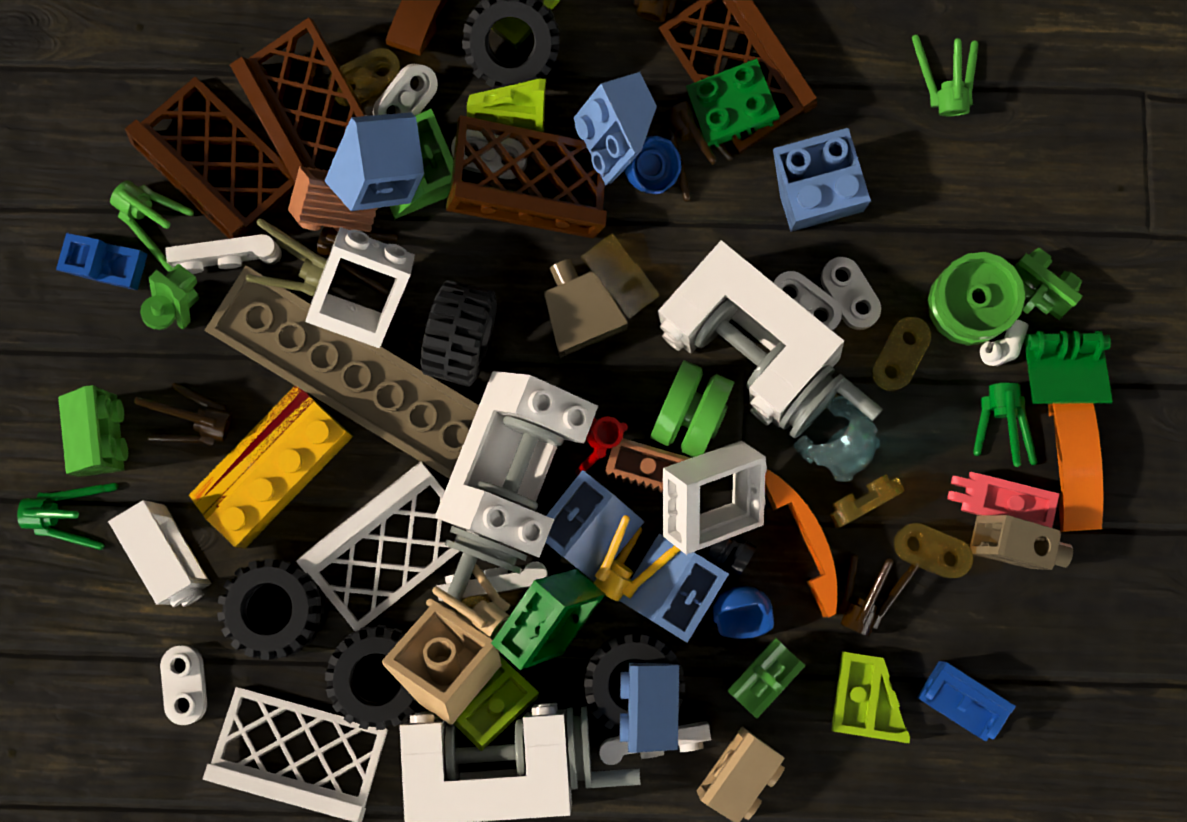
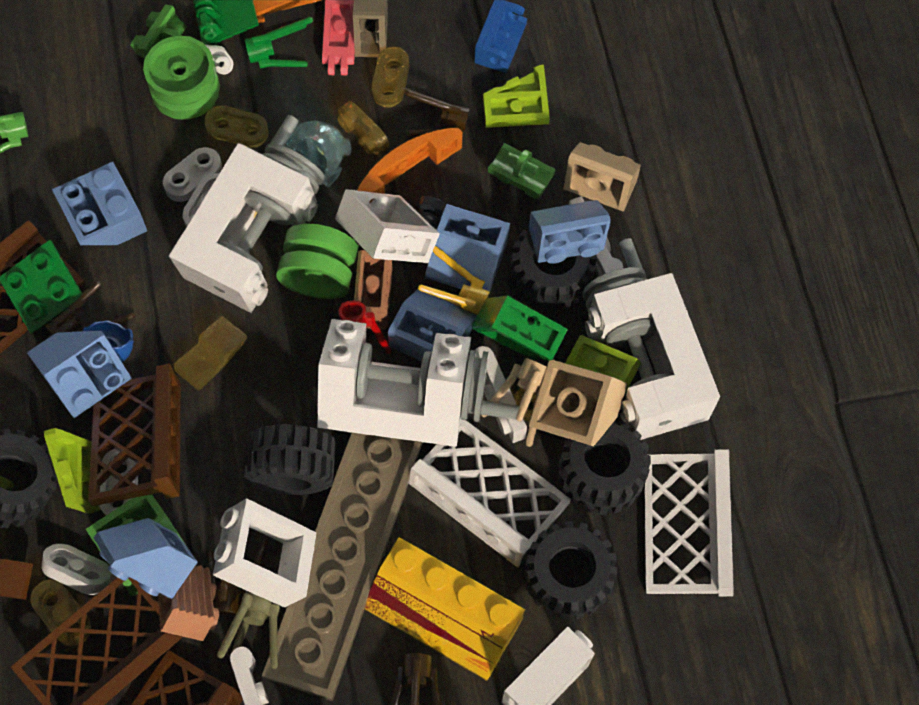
camera: 110 degrees left, 15 degrees down
white plate [160,645,207,725] -> none
dark tan torso [544,259,628,358] -> none
blue hair [713,586,774,639] -> none

